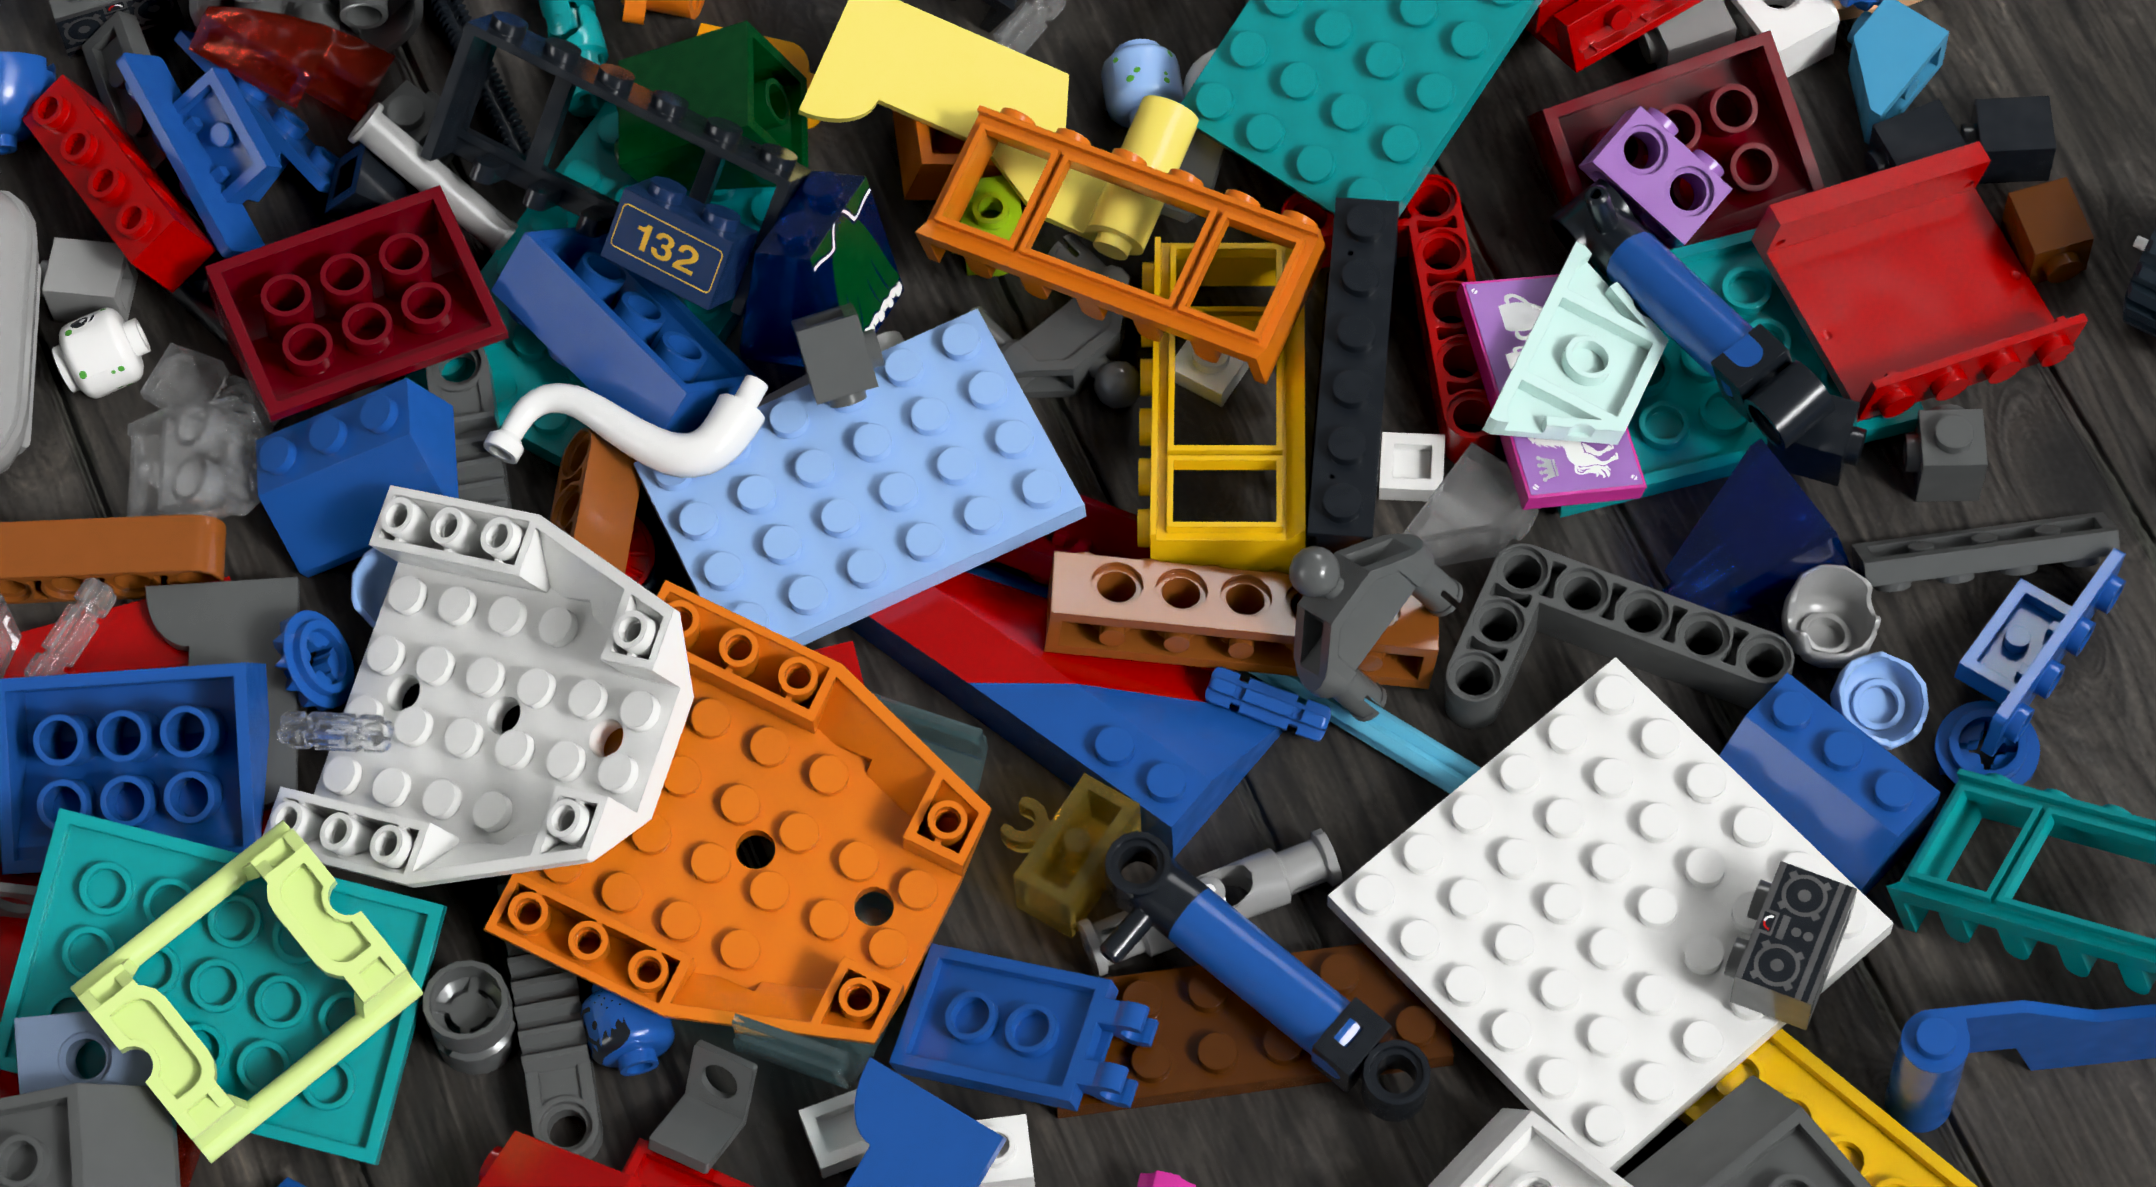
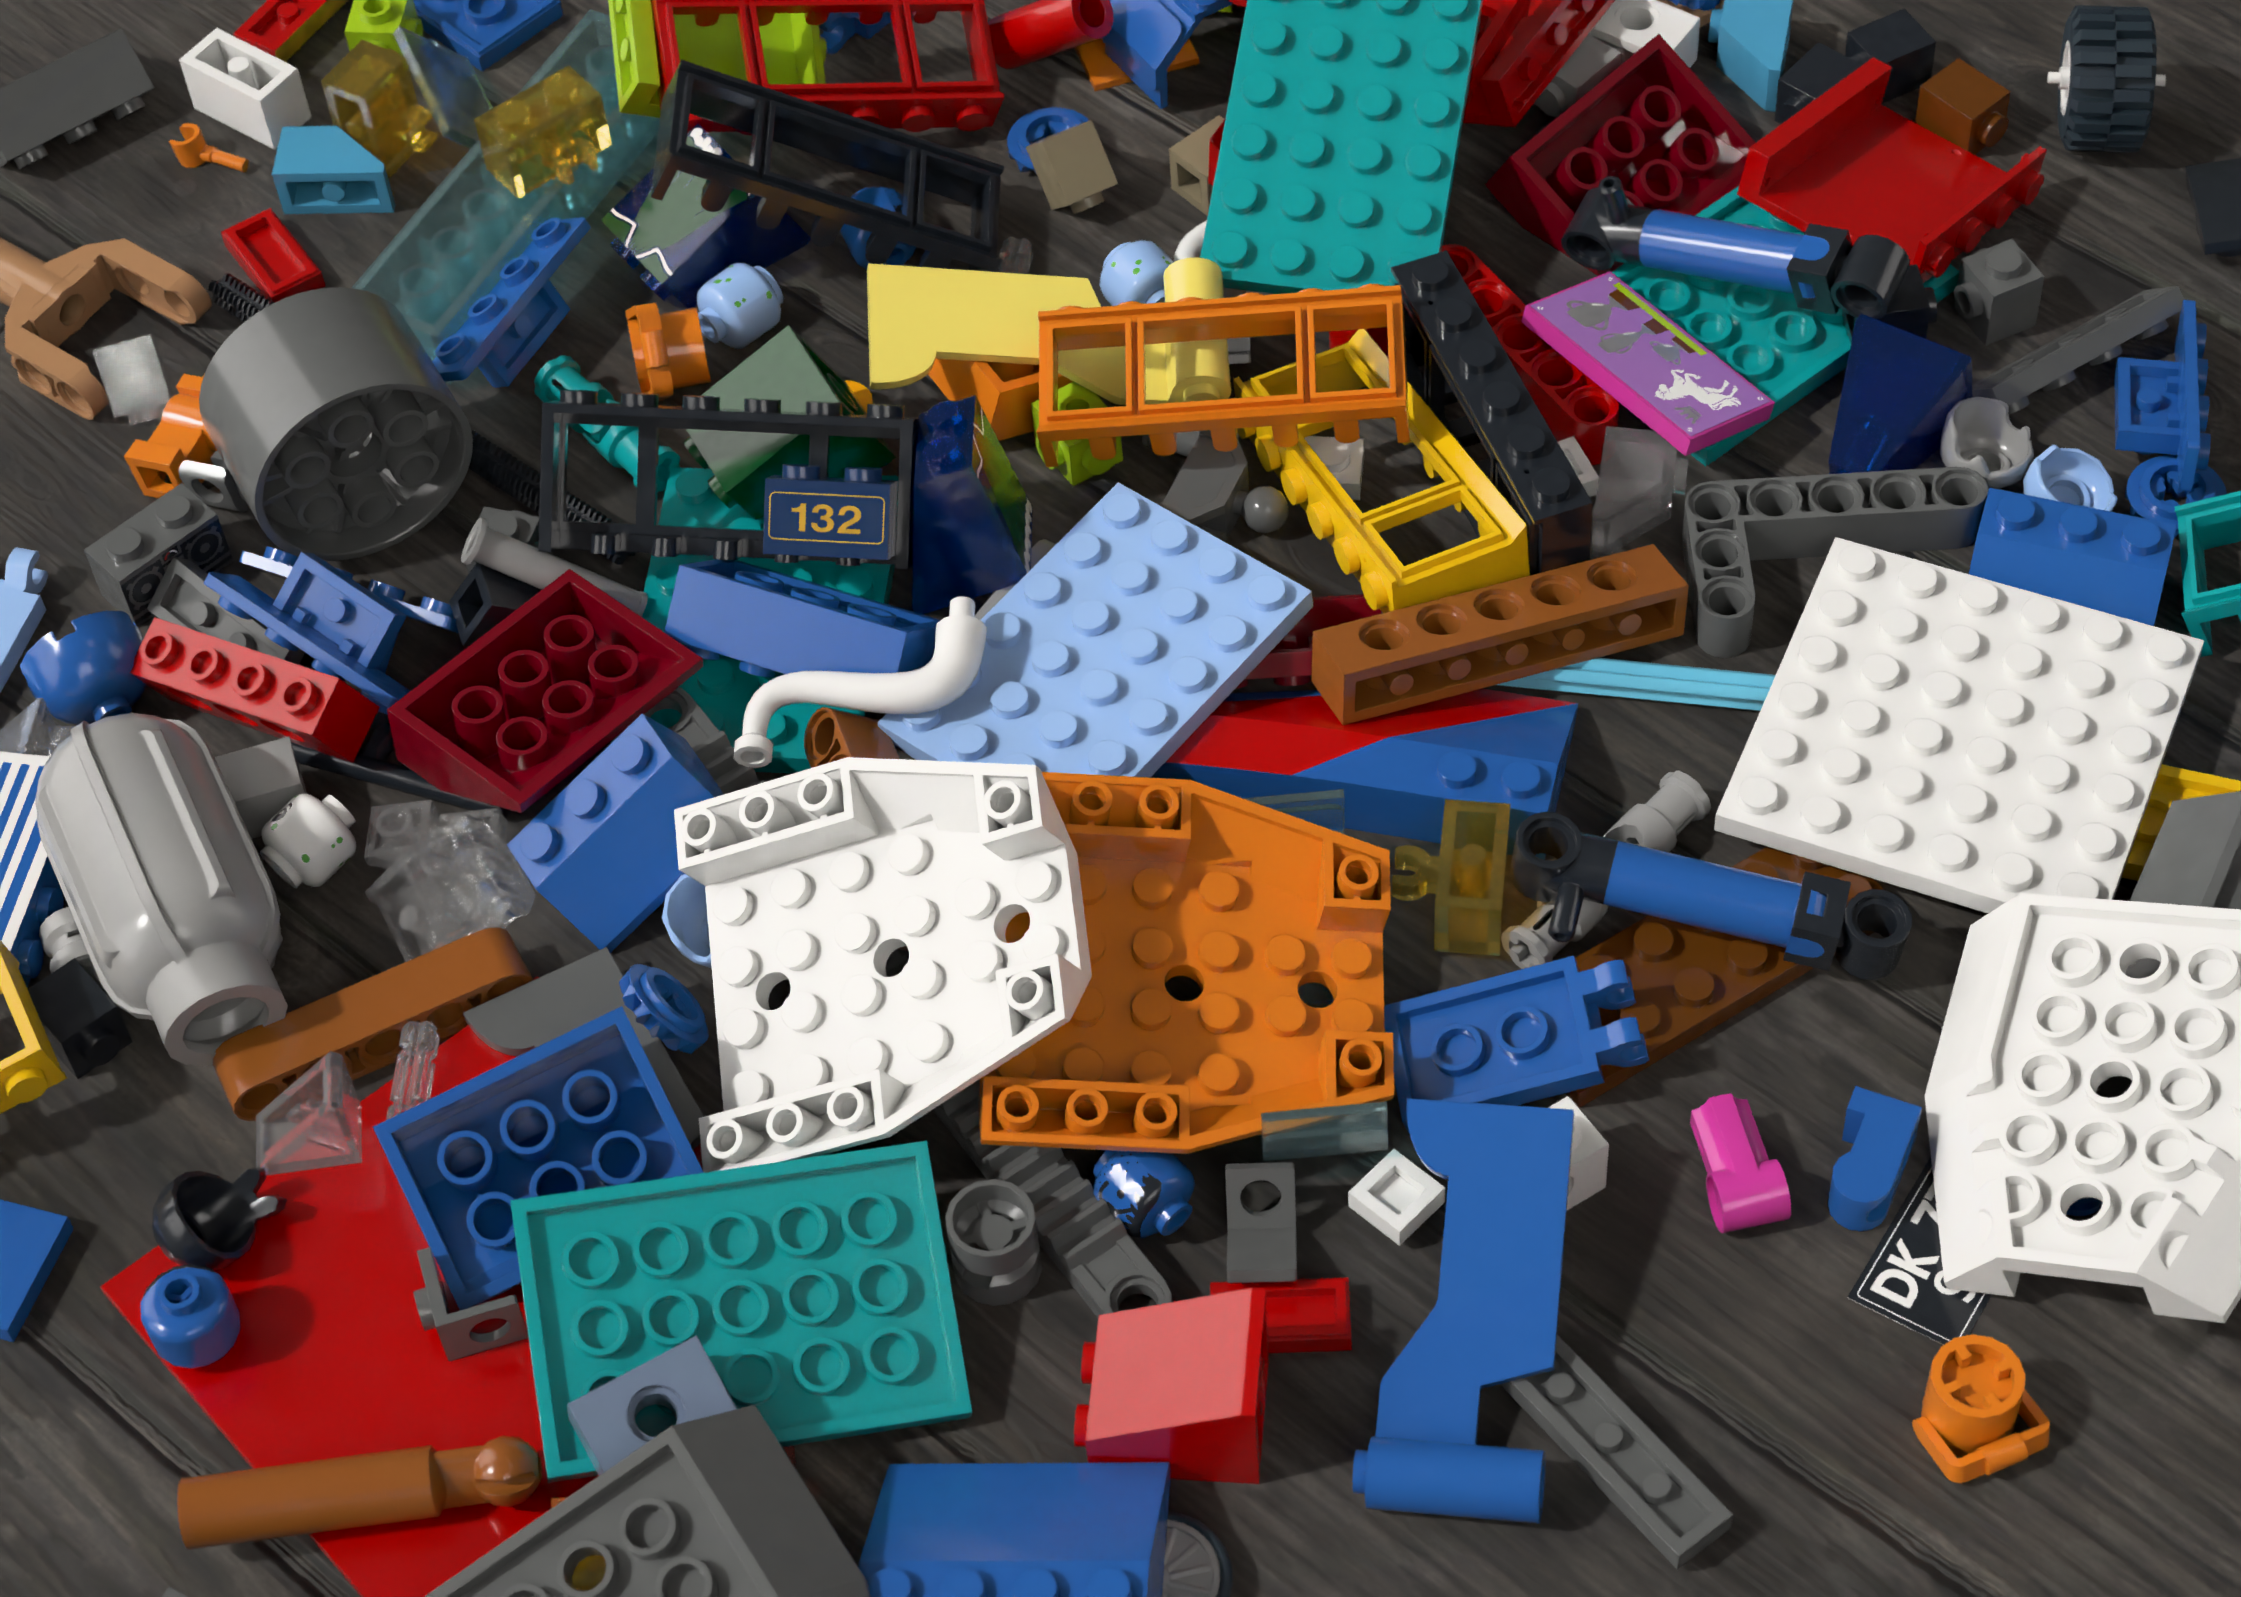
camera: 25 degrees left, 10 degrees down
yellowish green piece [70,820,424,1164] -> none
clear red slope [188,6,395,122] -> none
clear axle [276,710,395,753] -> none
dark grey brick [791,303,885,408] -> none
blue axle [1205,666,1331,742] -> none
dark grey connector [1289,533,1463,722] -> none
light aqua wing [1482,241,1669,445] -> none
medium lavender brick [1578,106,1732,249] -> none
brick [1724,861,1857,1030] -> none

